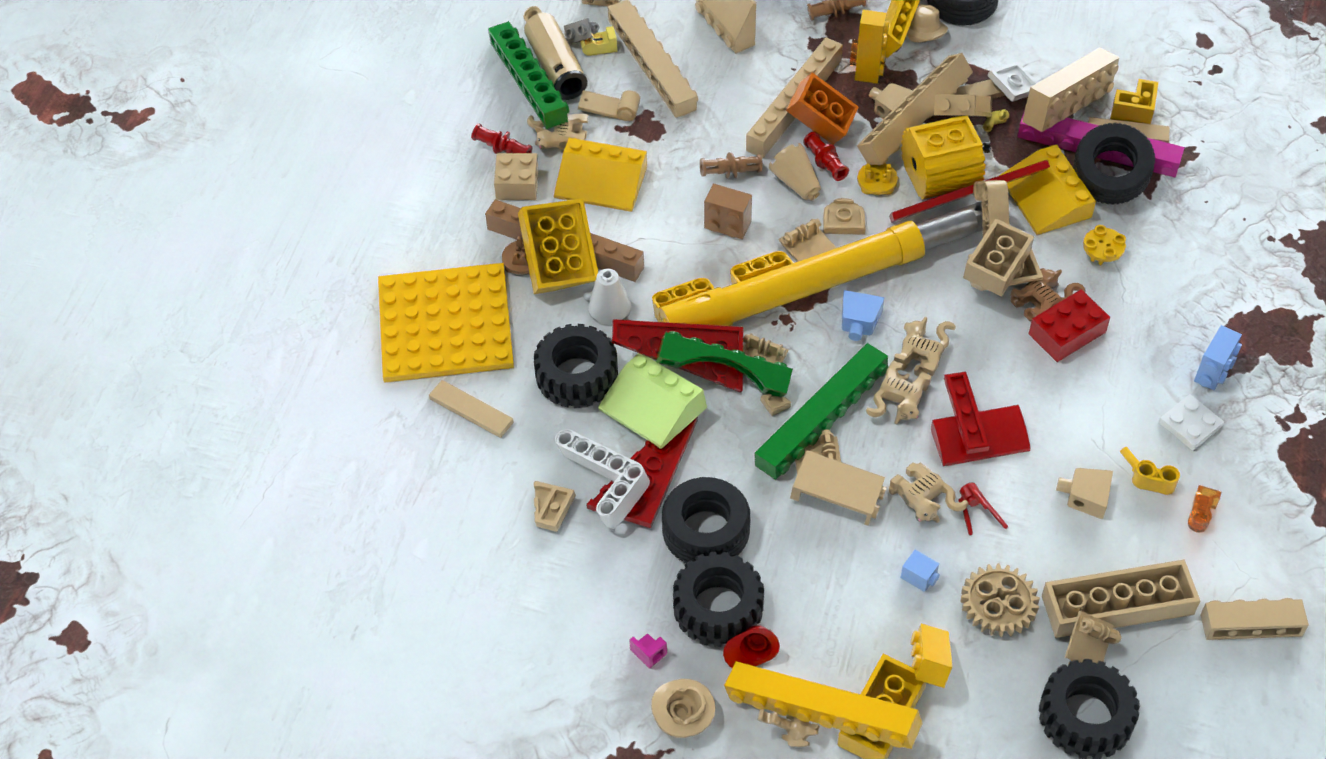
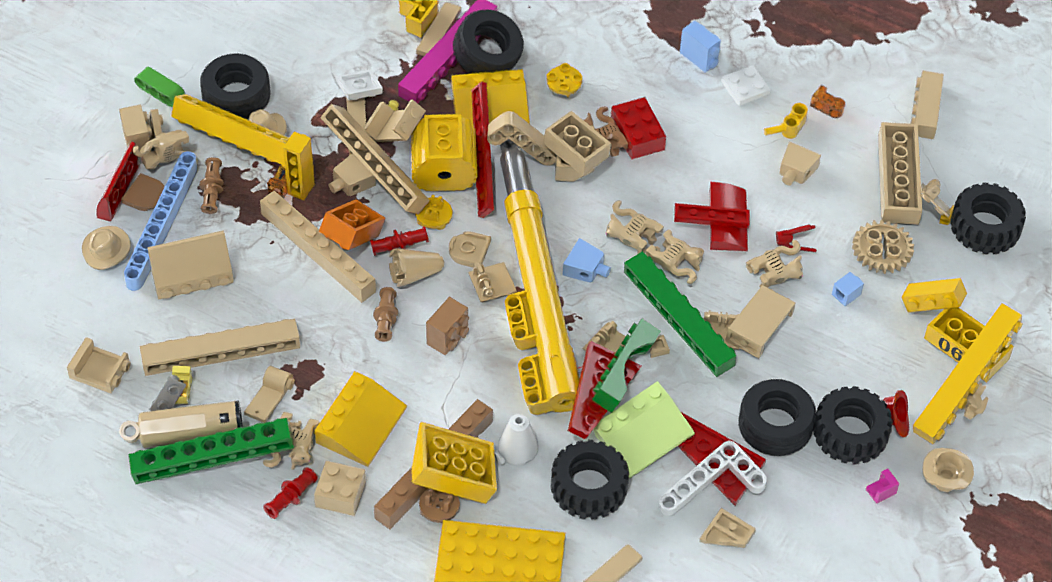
camera: 80 degrees left, 0 degrees up
tan brick [1022,48,1120,132] -> none

